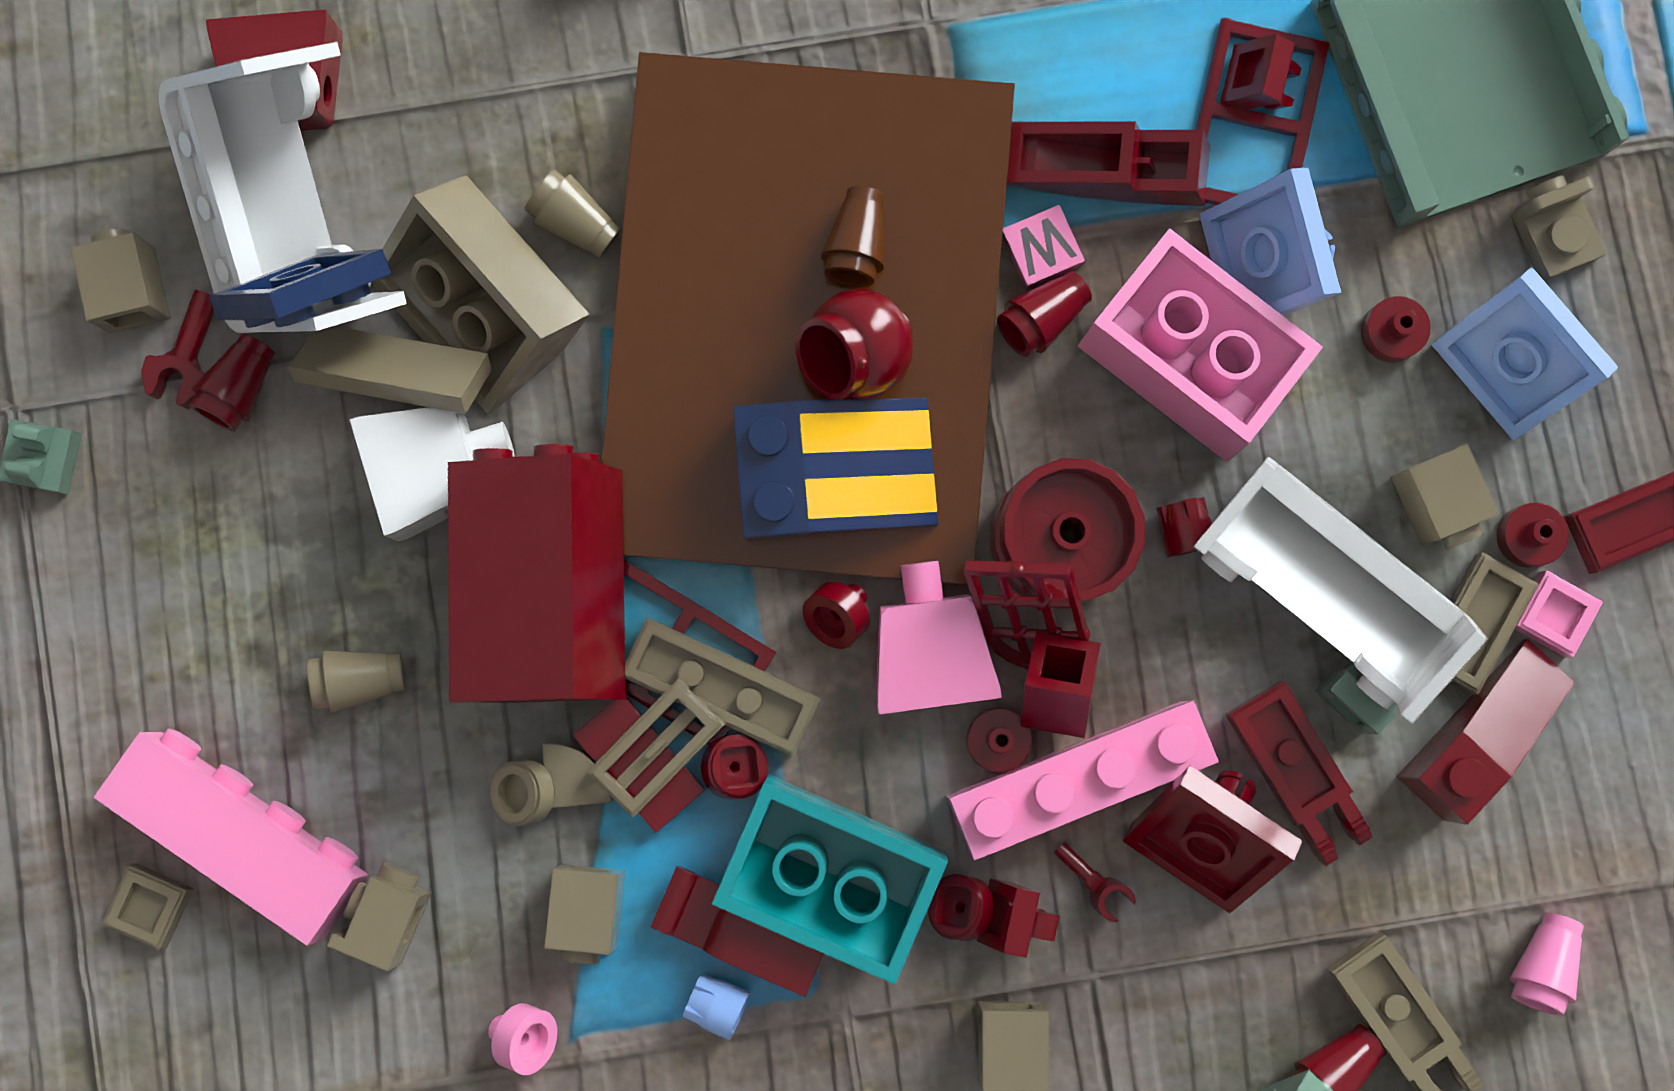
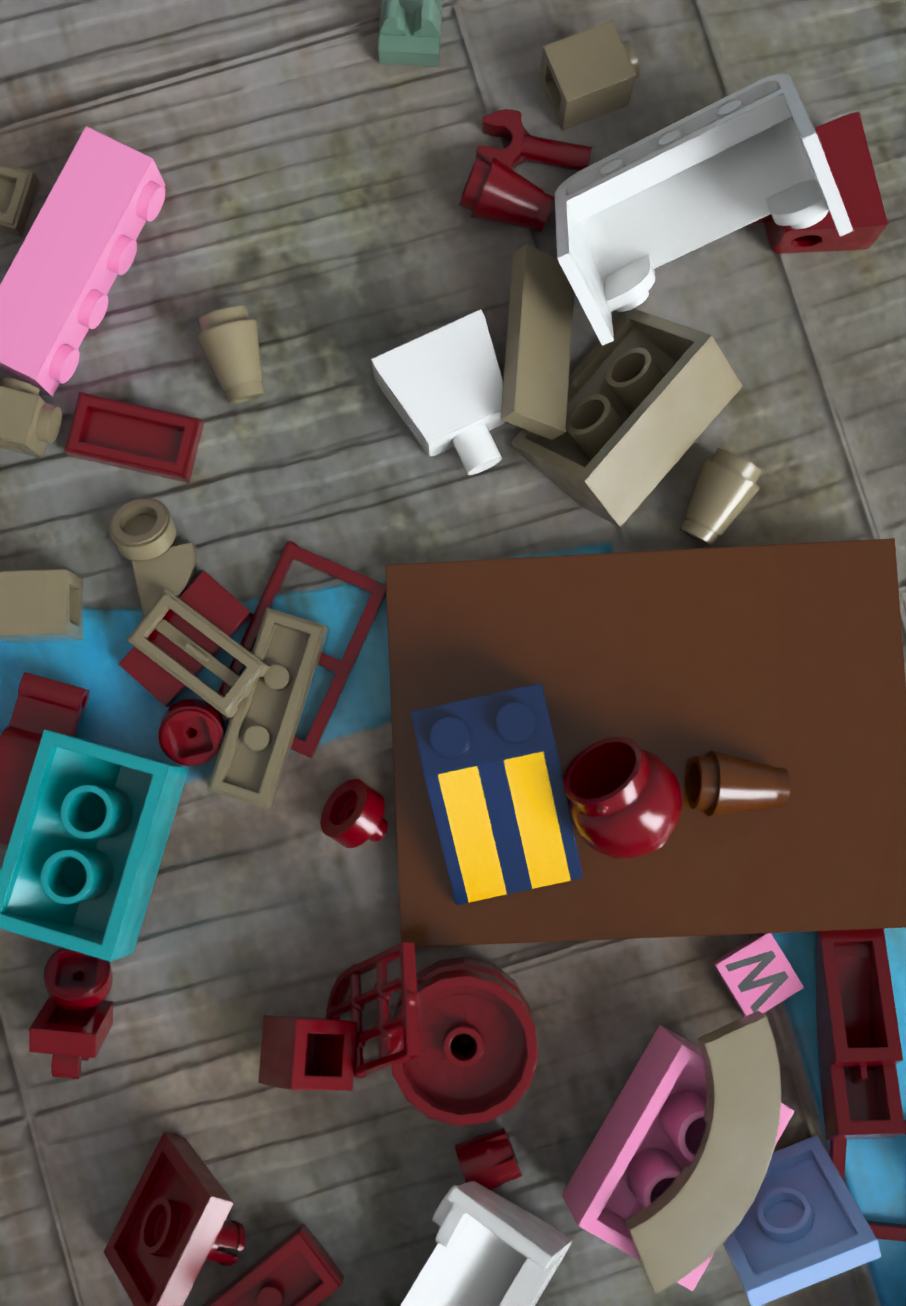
camera: 80 degrees right, 0 degrees up
dark blue plate [209,249,391,328] -> none
dark red brick [448,444,626,703] -> none
bright pink torso [876,561,1002,715] -> none
bright pink brick [945,701,1219,860] -> none
dark red tile [966,708,1032,773] -> none
dark red cone [997,271,1092,357] -> none
dark red hand [1054,841,1136,922] -> none
none -> dark red tile [64,392,204,483]
none -> dark tan tile [624,1011,781,1294]

